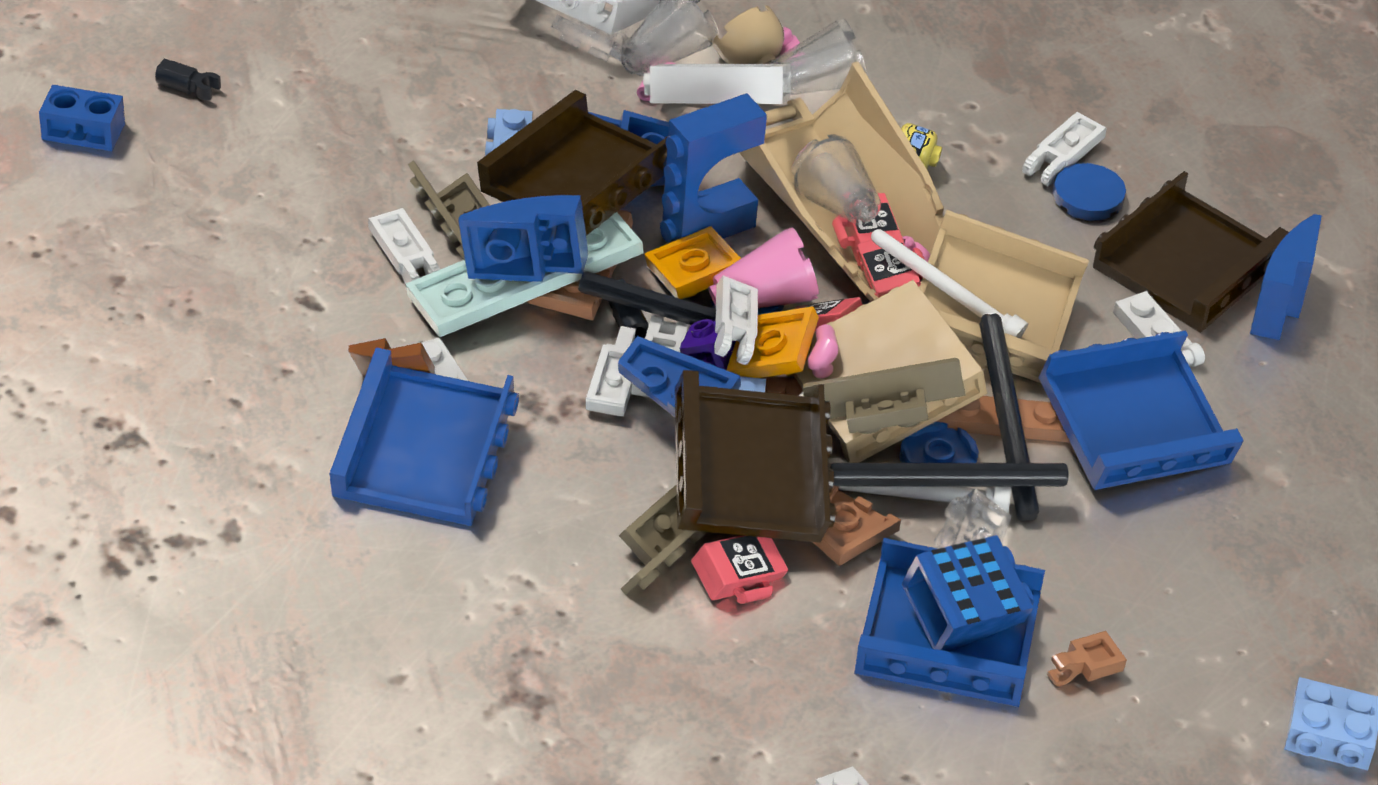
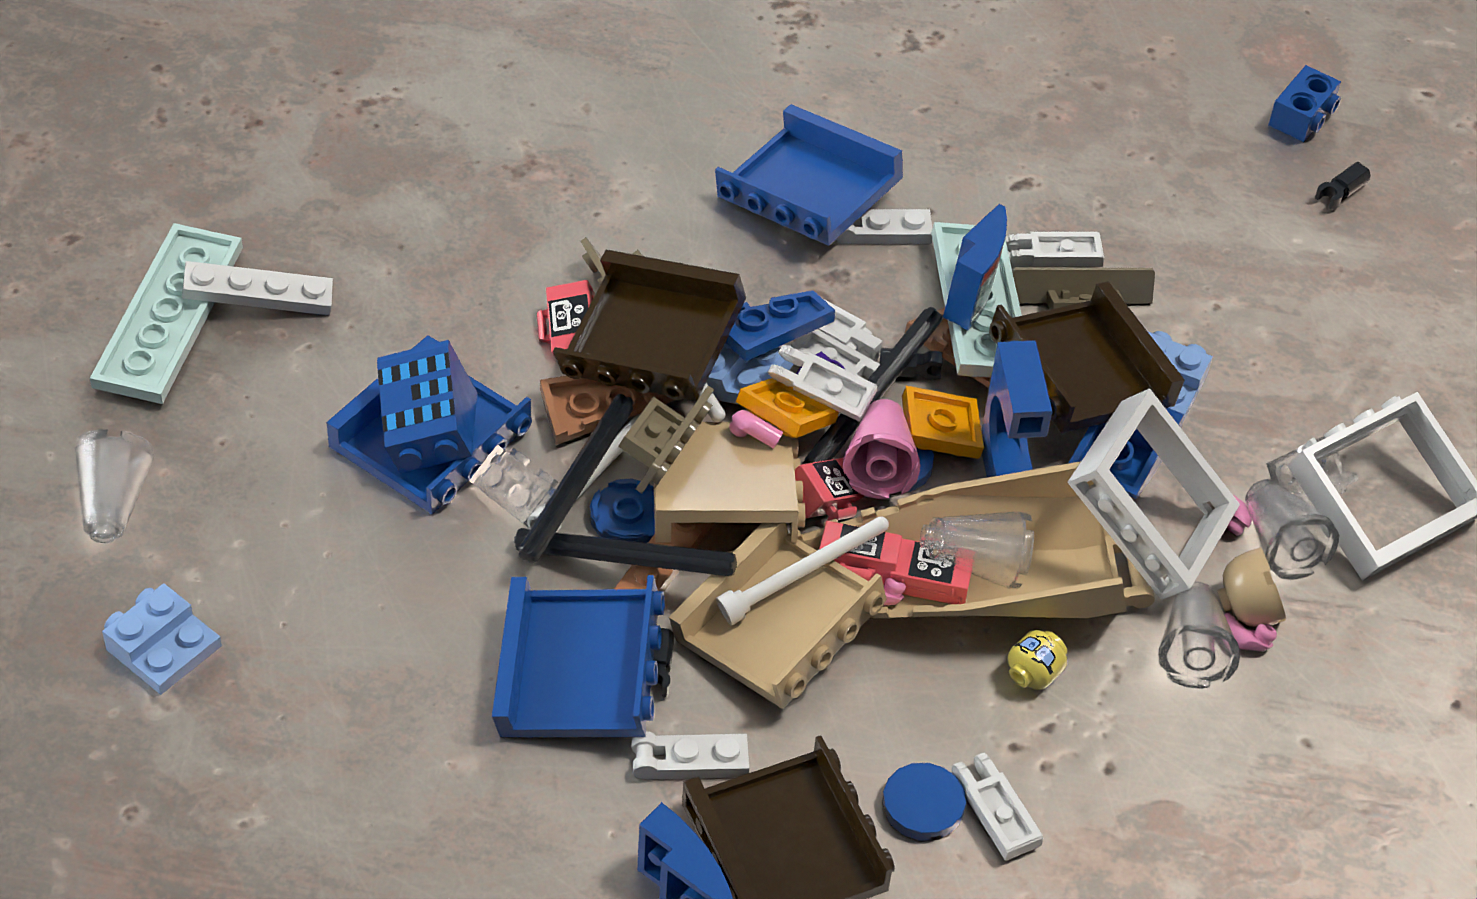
camera: 115 degrees right, 5 degrees up
dark orange slope [348,338,435,376] -> none
nougat plate [1047,631,1127,686] -> none

